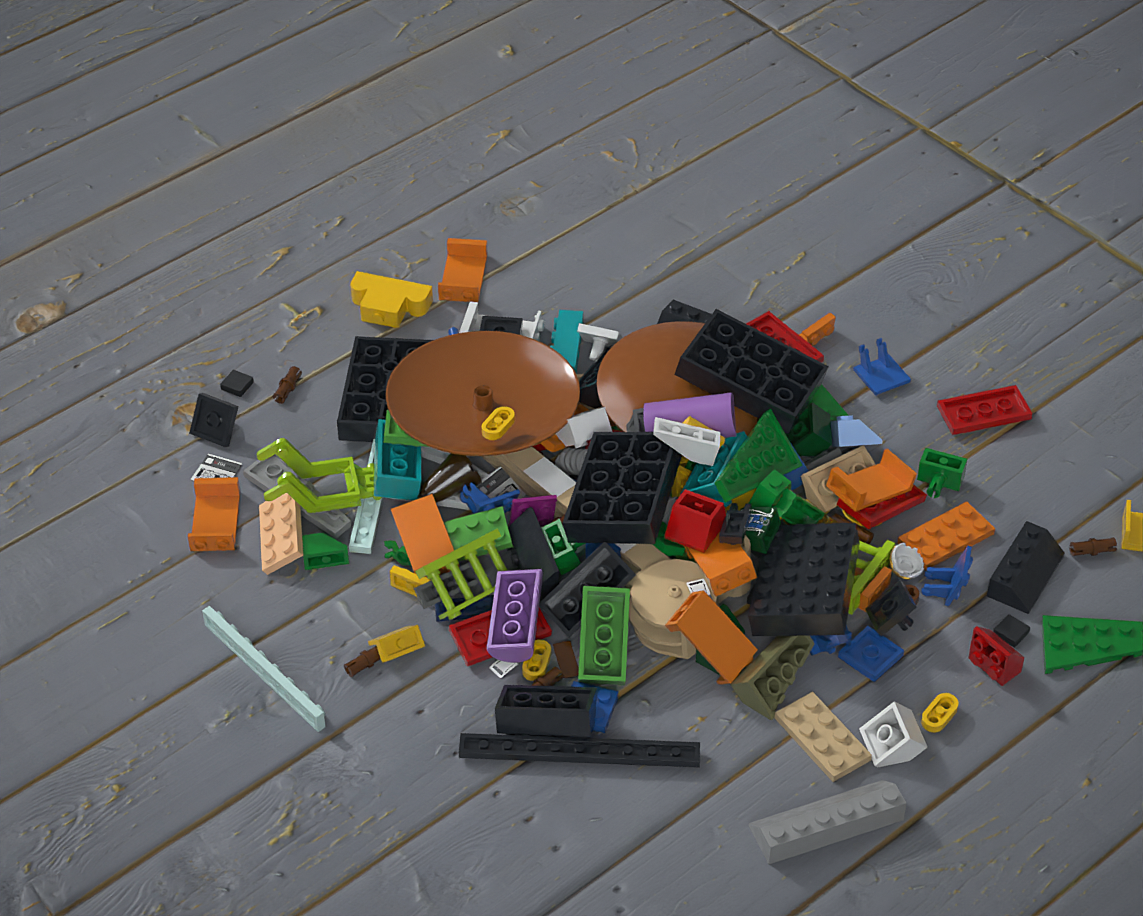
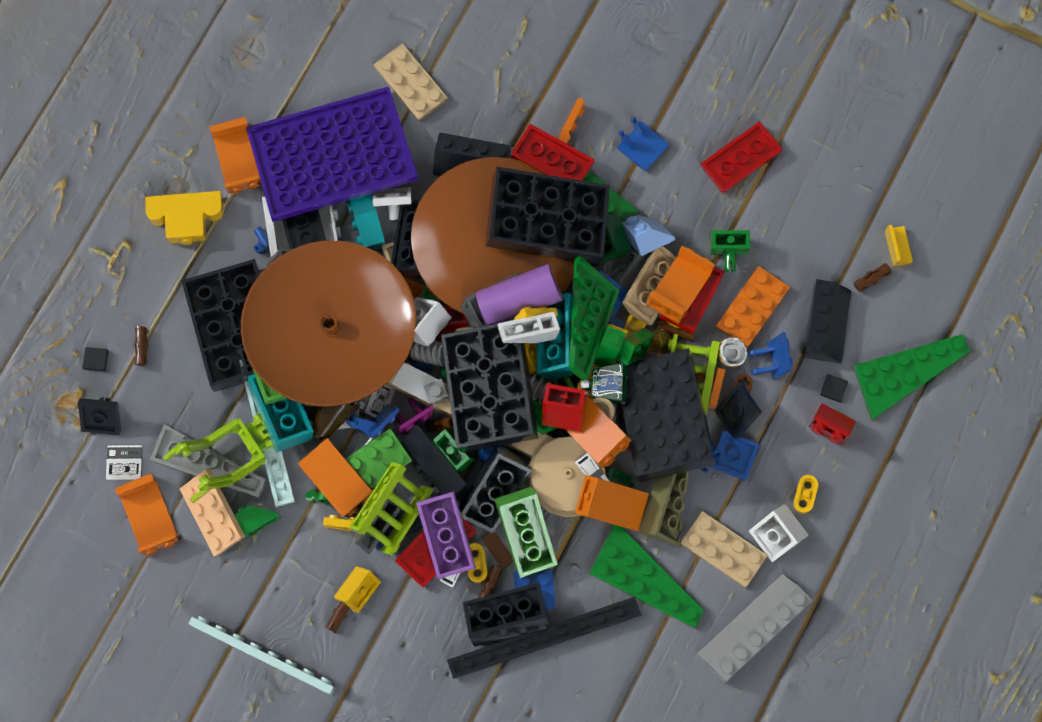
camera: 20 degrees left, 30 degrees up
yellow plate [482,407,515,441] -> none
black hinge [719,503,752,545] -> none
none -> dark purple plate [246,86,418,222]
none -> tan plate [374,43,448,122]
none -> light grey plate [423,379,449,405]
none -> green wing [589,525,704,629]

